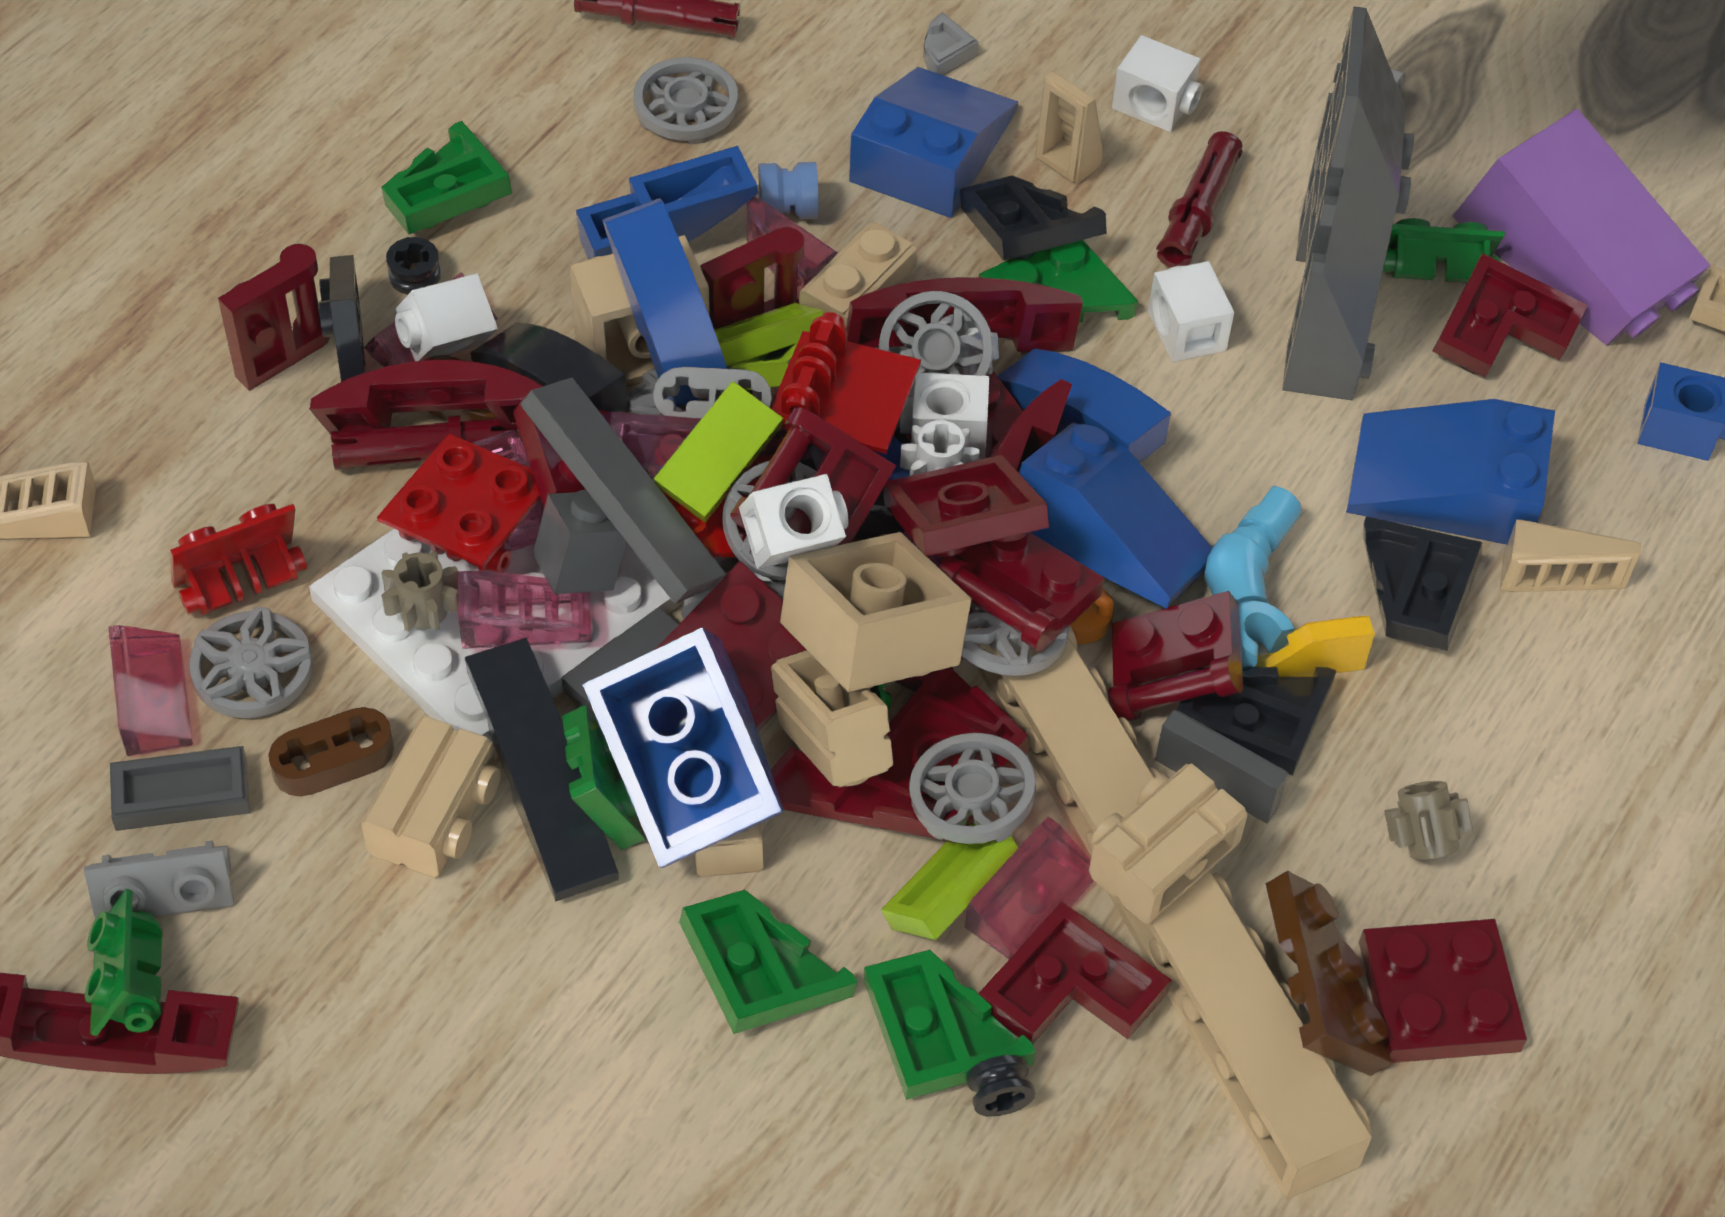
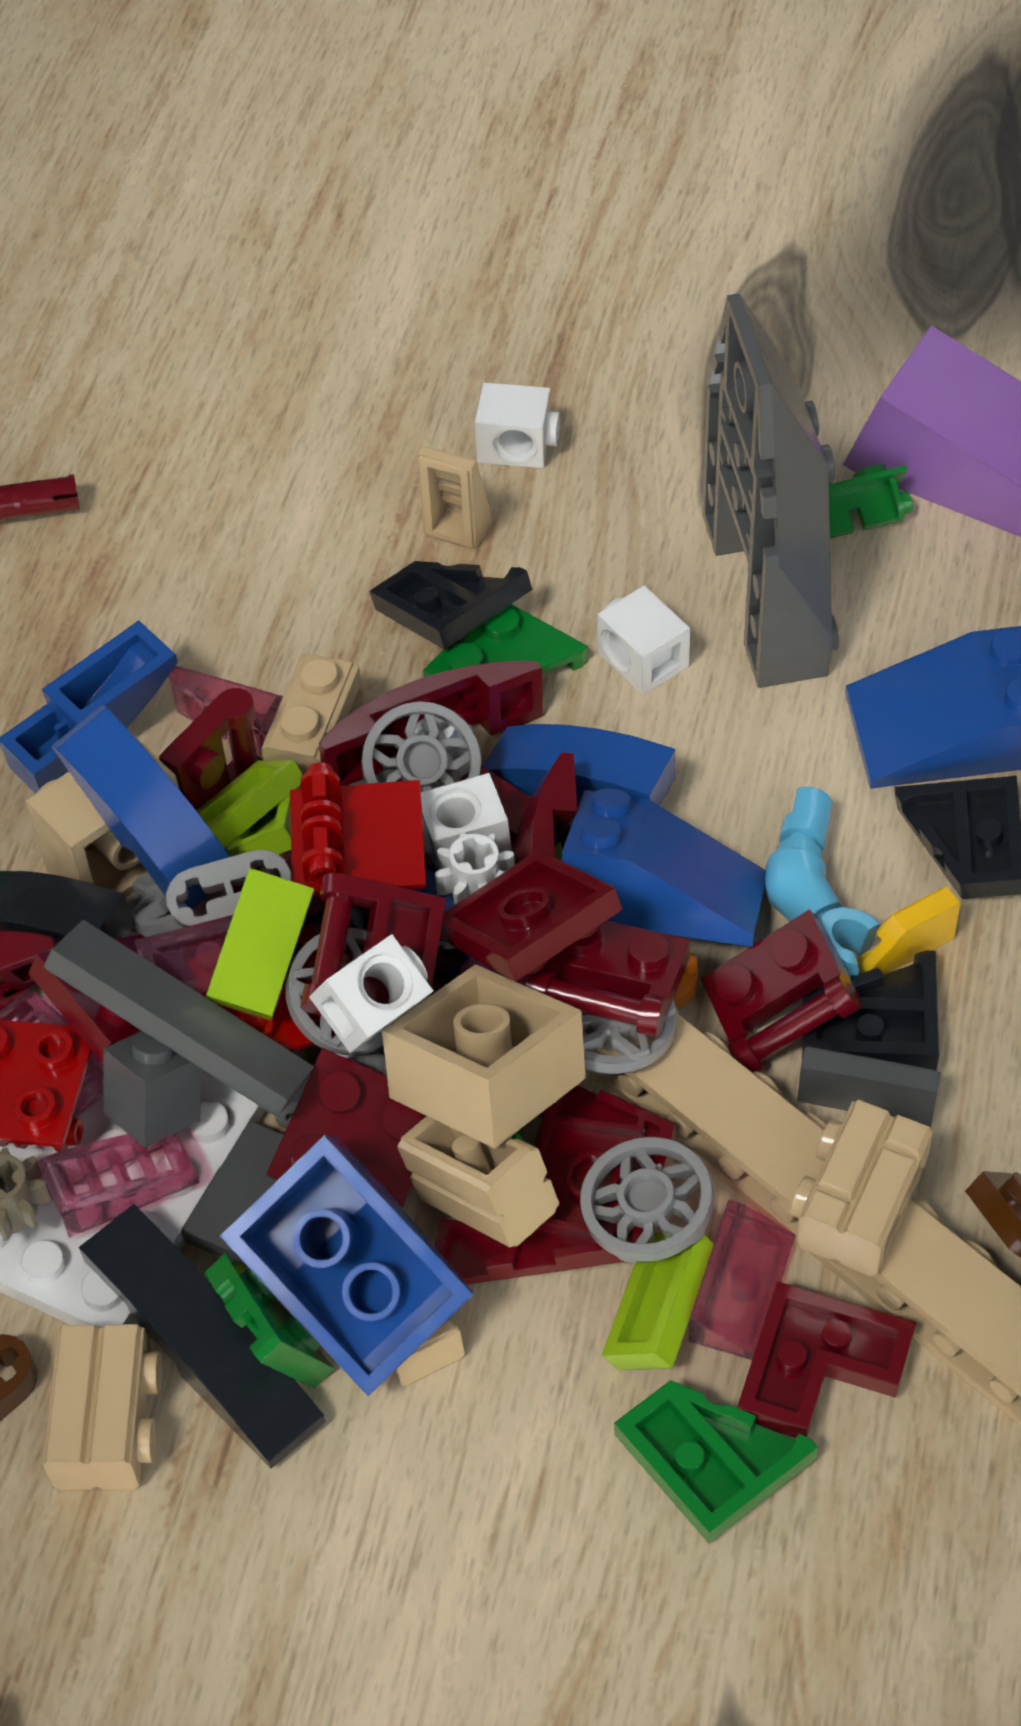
camera: 15 degrees left, 0 degrees up
light grey wheel [634,57,738,145] -> none
green wing [679,889,858,1034] -> none
medium blue wheel [758,162,819,220] -> none
blue slope [849,67,1018,218] -> none
light grey tile [923,12,979,75] -> none
black bush [966,1055,1036,1117] -> none
dark red pin [1156,131,1243,268] -> none
dark red plate [1432,253,1588,377] -> none

